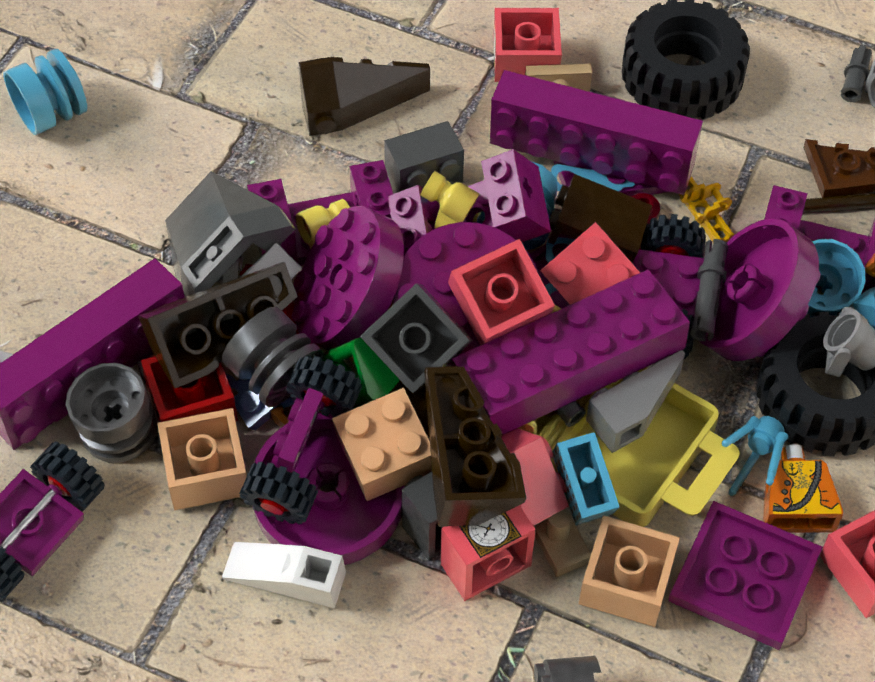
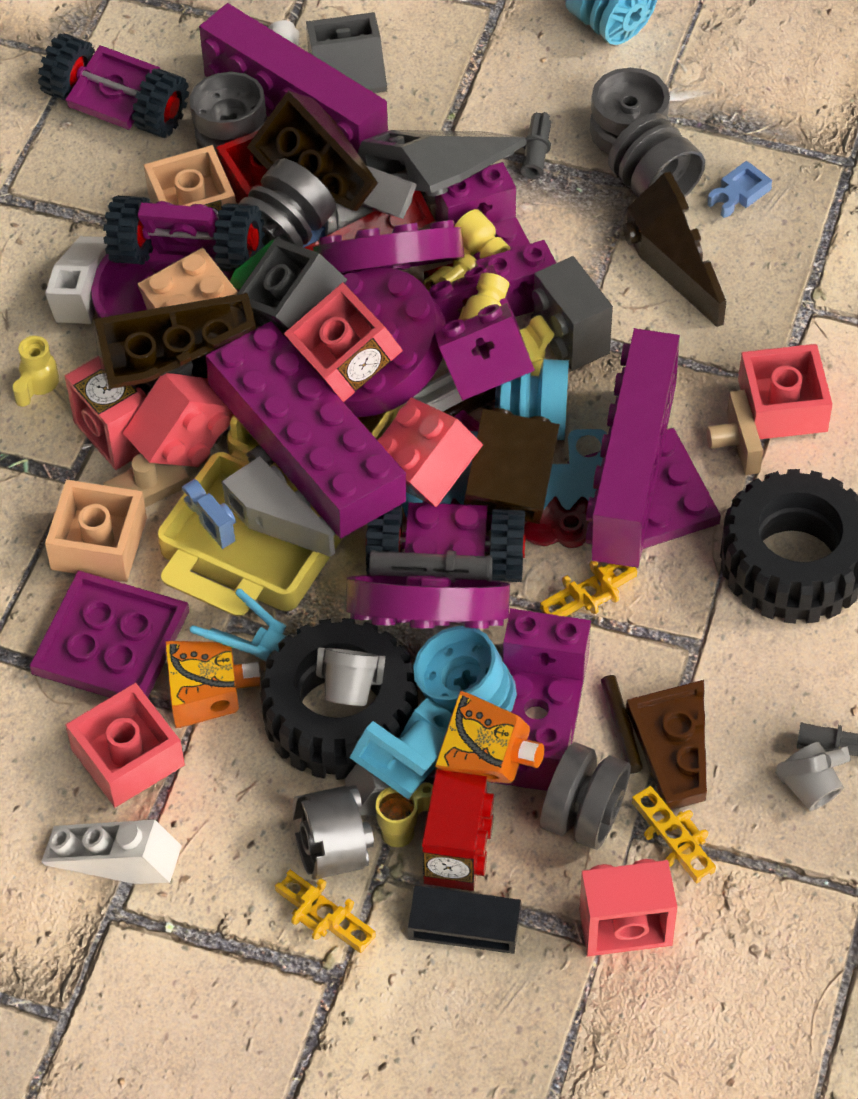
camera: 85 degrees right, 0 degrees up
medium azure brick [552,432,620,526] -> none
none -> light yellow piece [13,336,59,407]
none -> medium blue plate [182,479,236,549]
none -> dark grey slope [306,12,387,93]
none -> dark grey axle [521,112,551,179]
none -> flat silver wheel [590,67,670,154]
none -> flat silver wheel [608,113,705,197]
none -> medium blue plate [707,161,772,218]

